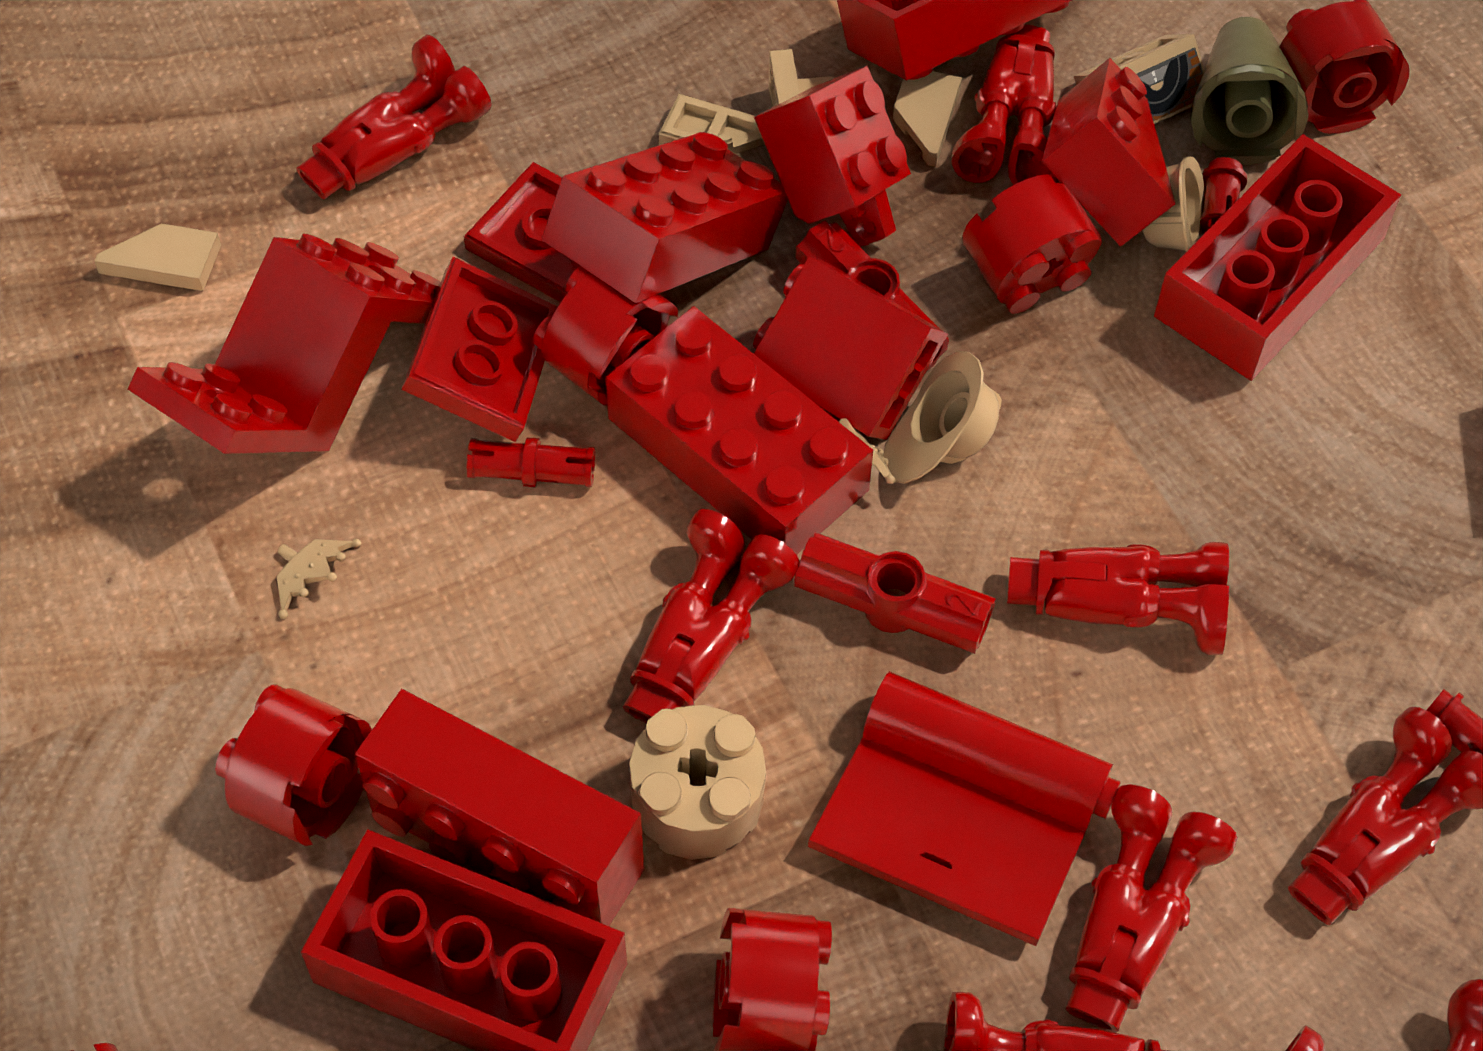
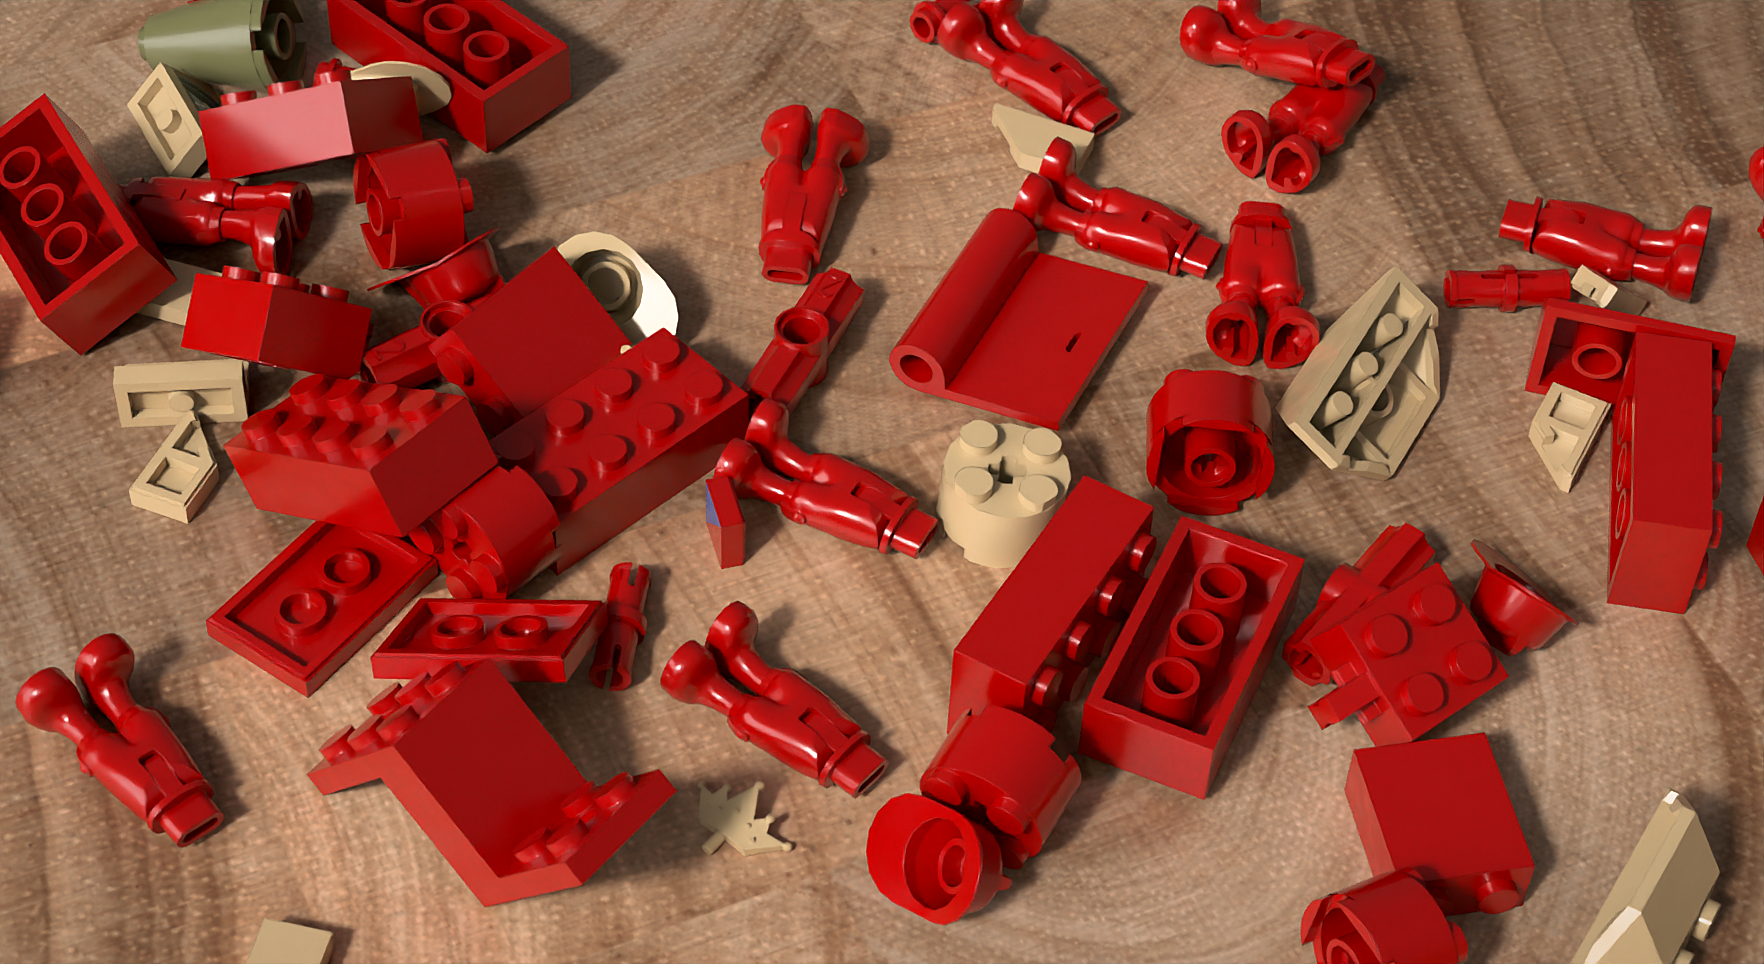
camera: 90 degrees left, 10 degrees down
none -> red piece [367,227,506,309]
none -> red piece [660,601,889,799]
none -> red tile [706,475,746,569]
none -> red piece [866,793,1013,926]
none -> tan tile [992,103,1095,176]

